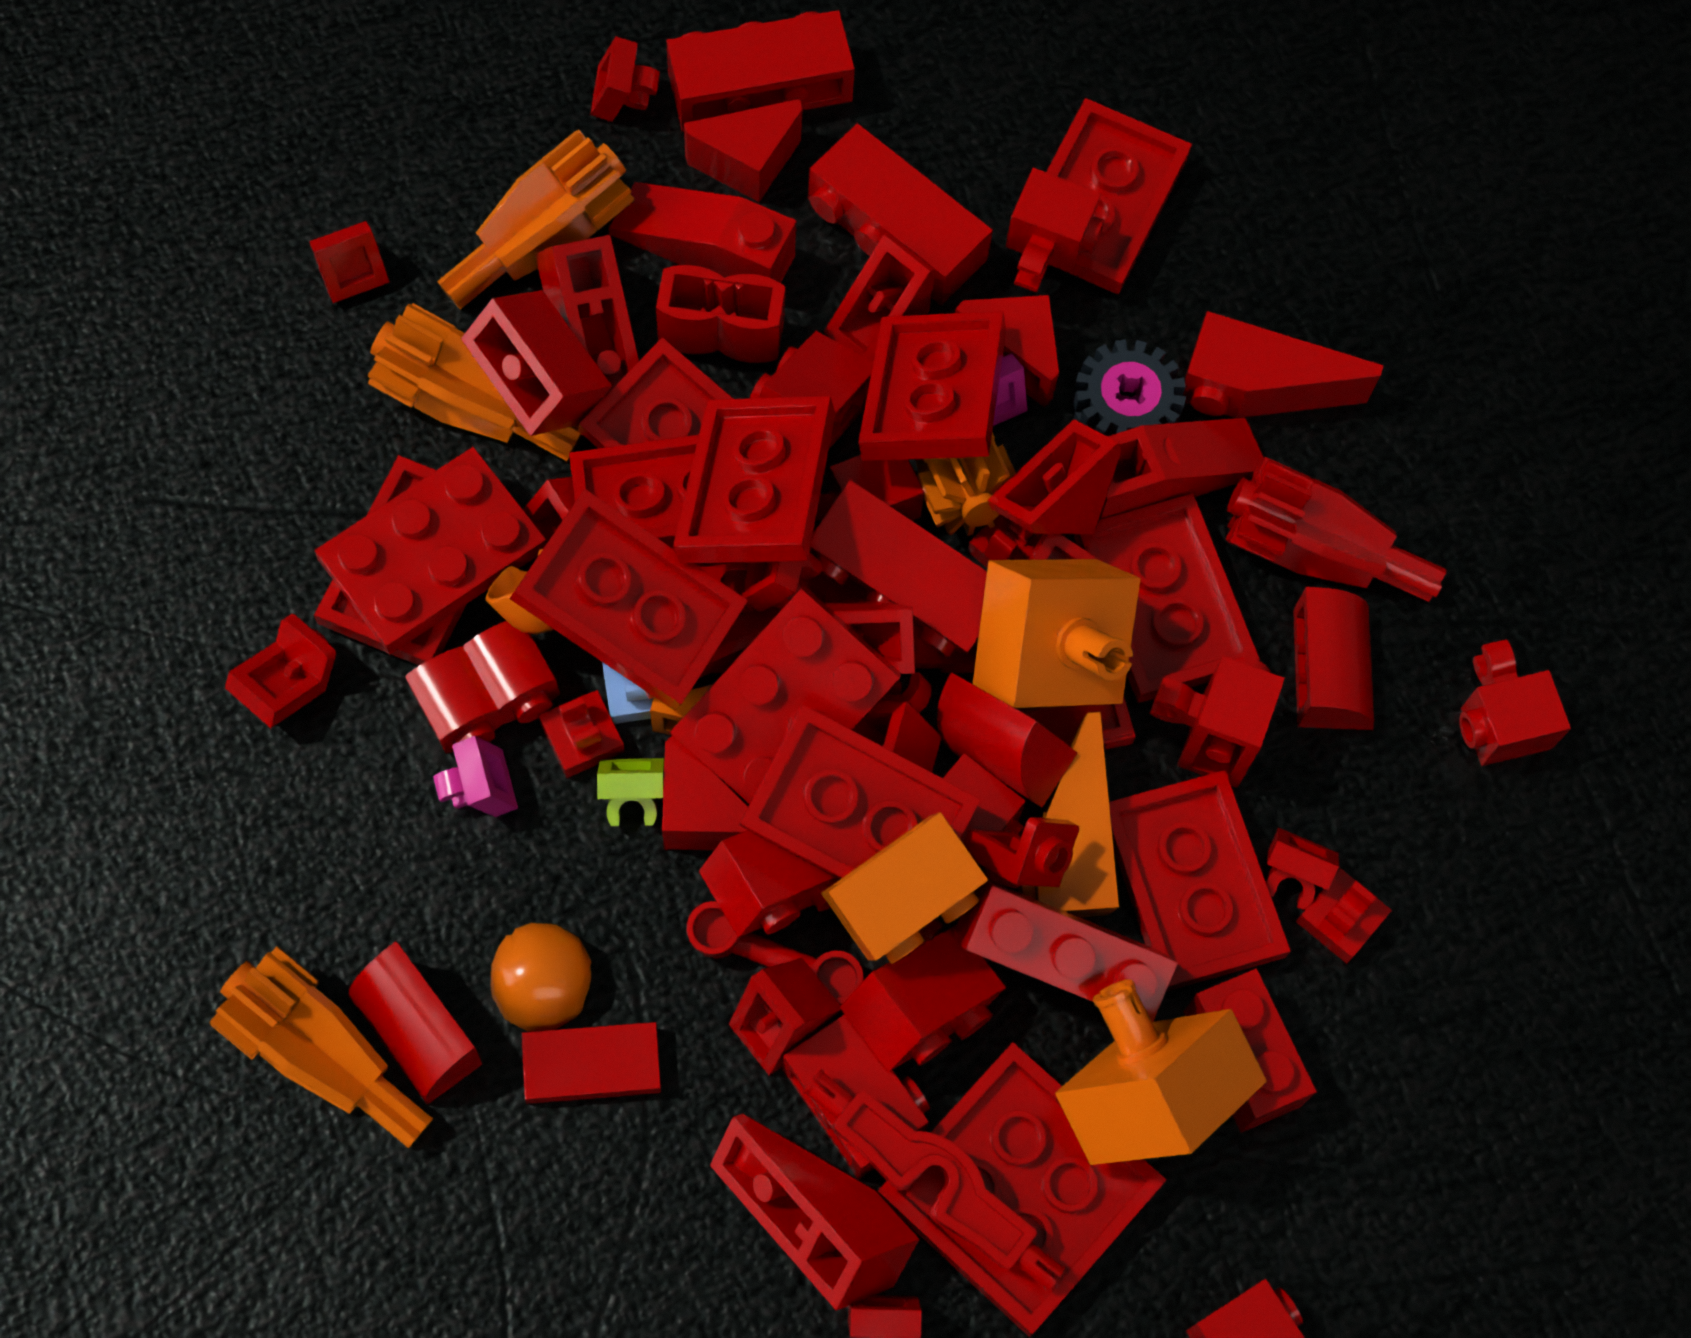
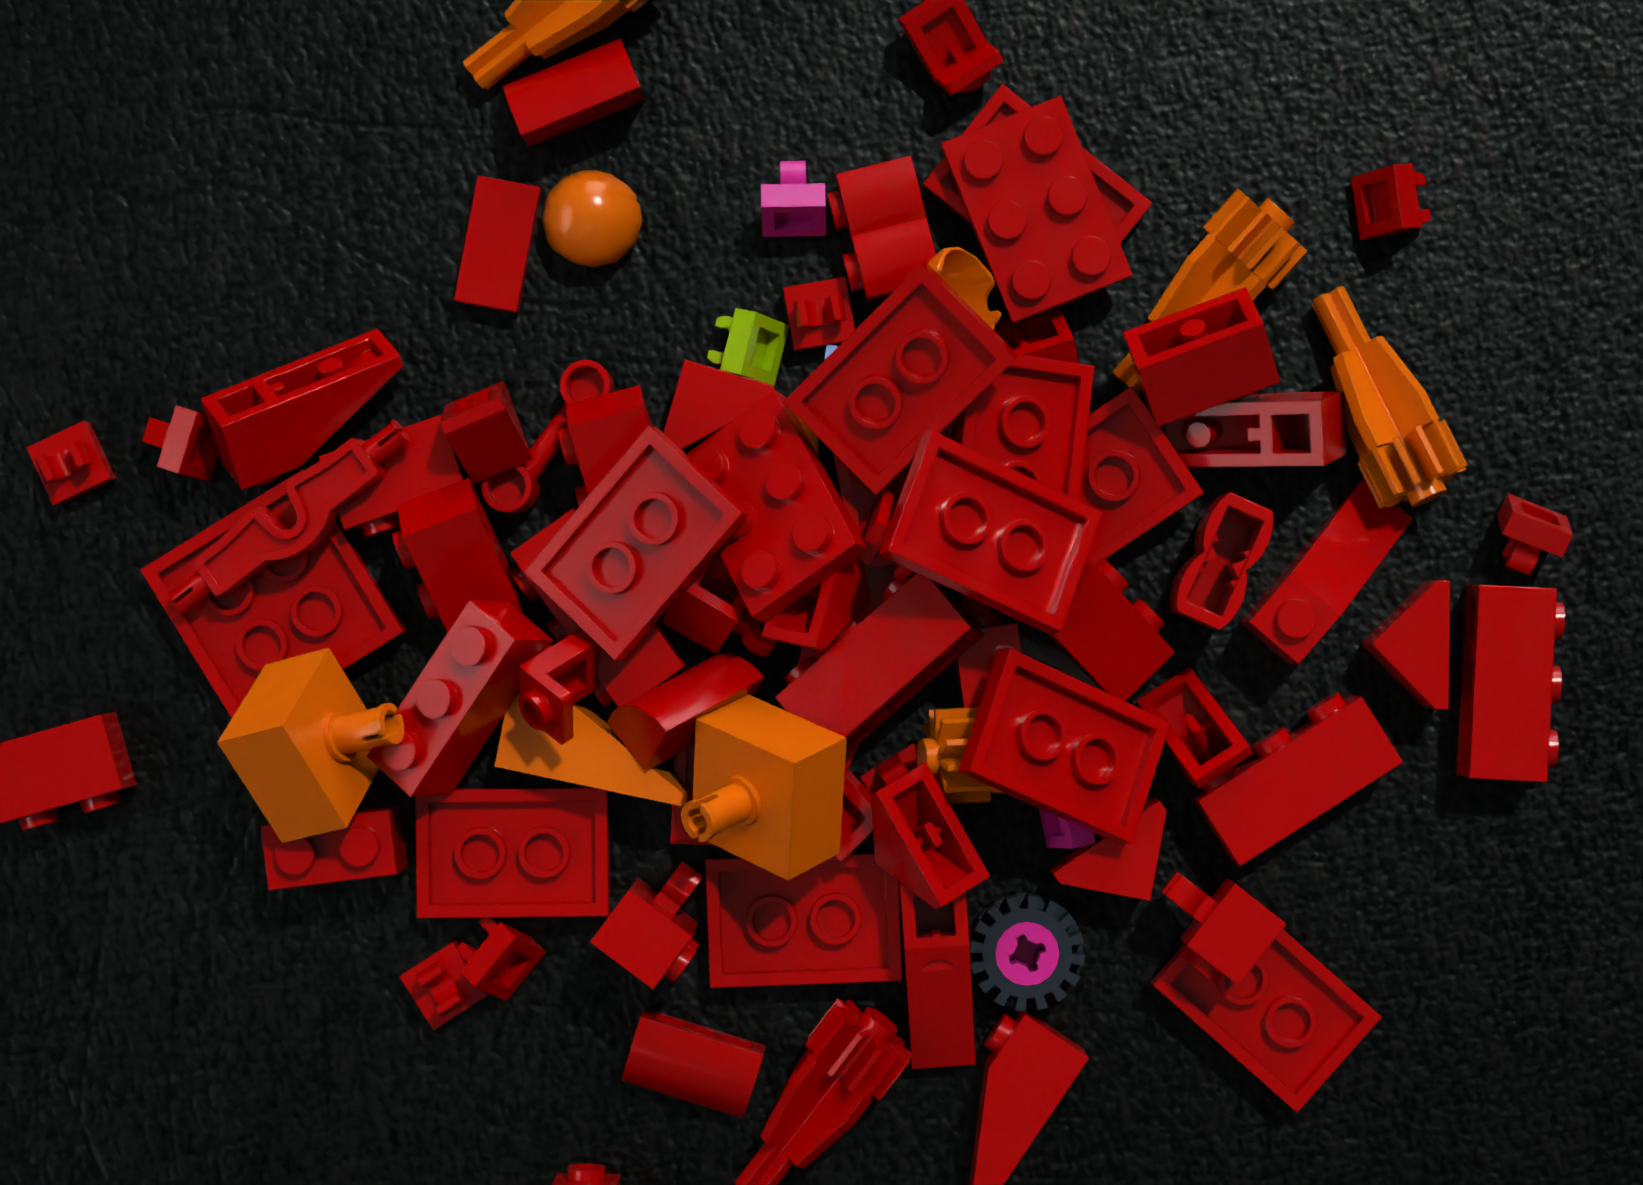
camera: 110 degrees right, 20 degrees up
orange brick [821,812,988,964] -> none

